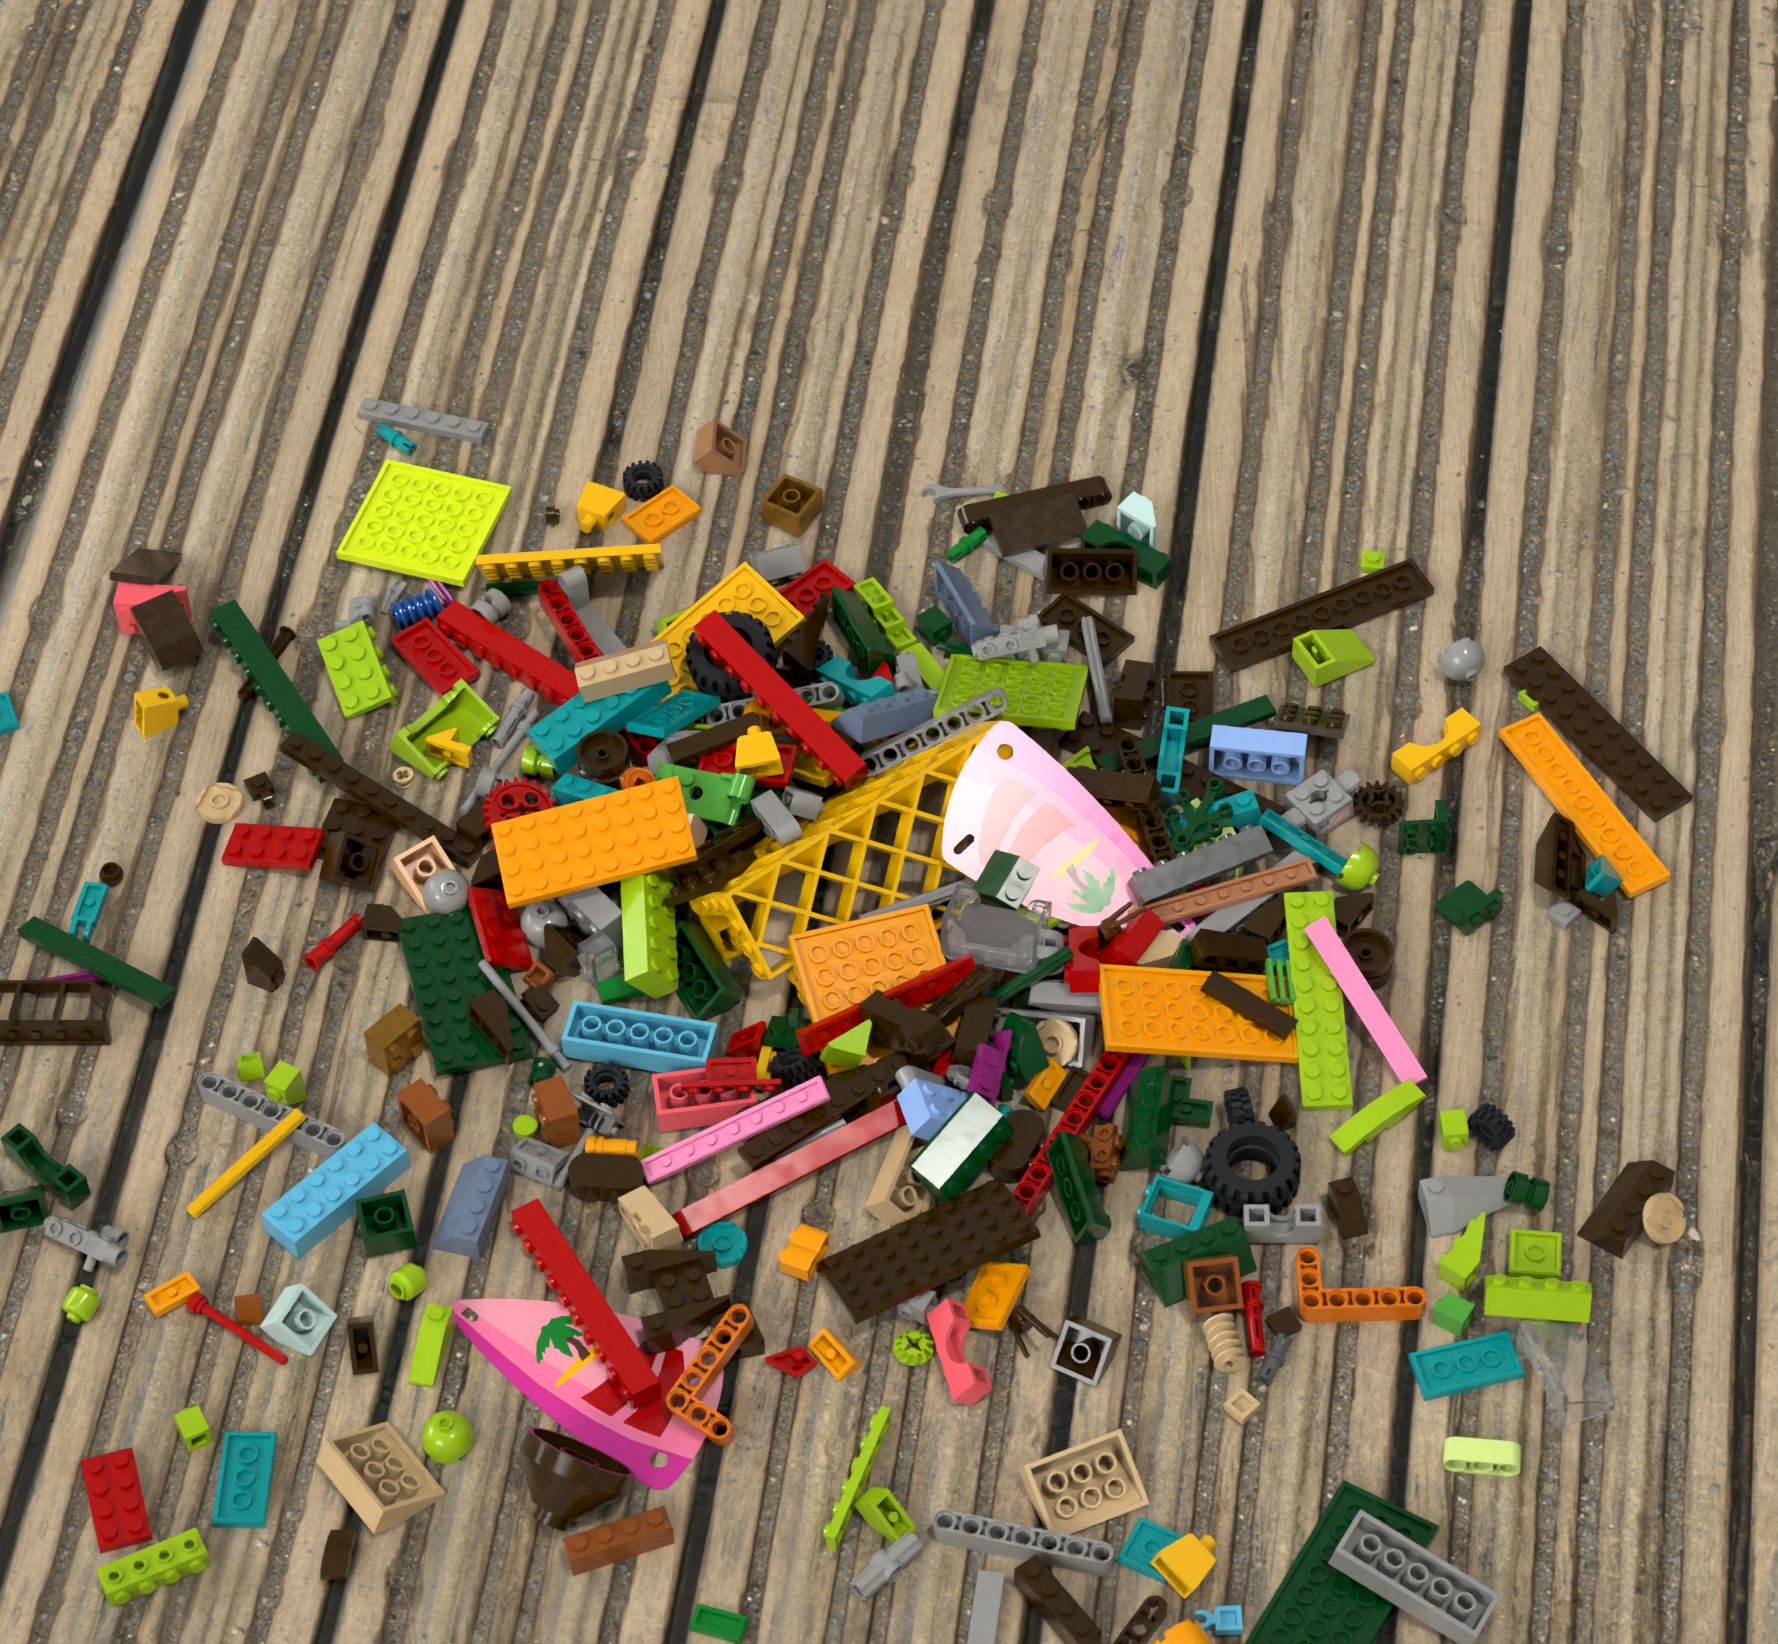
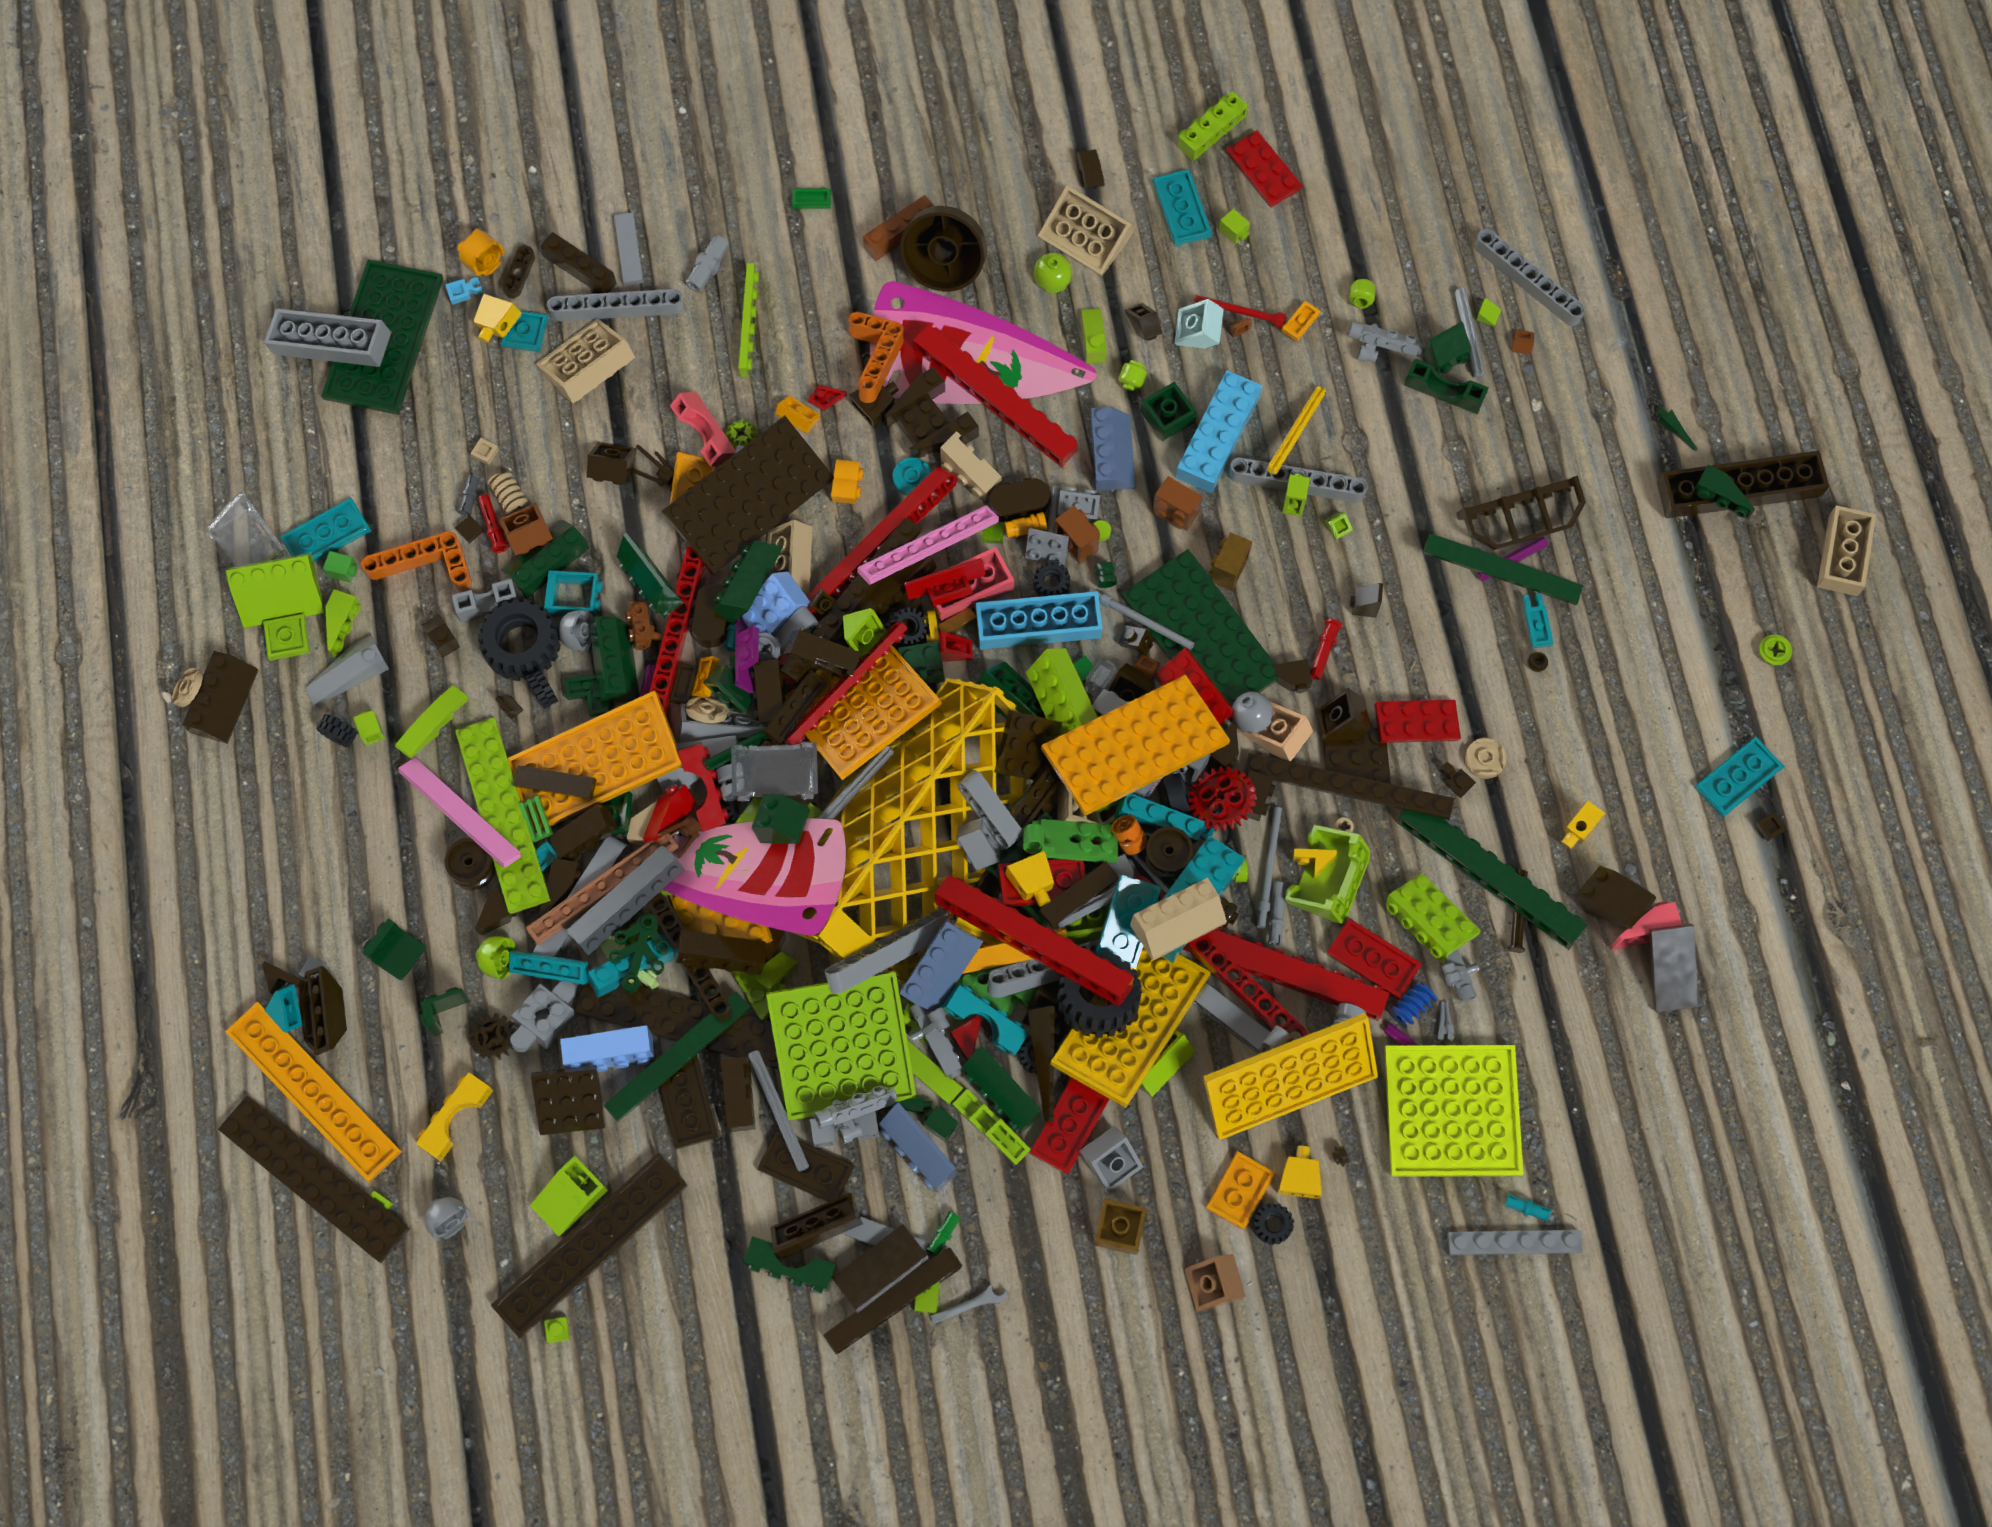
camera: 160 degrees right, 20 degrees up
dark brown slope [468,989,513,1066] -> none
light grey wheel [474,765,515,804] -> none
lime slope [854,1487,917,1543] -> none
light aqua slope [1117,491,1156,549] -> none
teal arch [1156,706,1190,806] -> none
yellowish green beam [1443,1437,1521,1476] -> none
dark green wheel [1503,1171,1550,1212] -> none

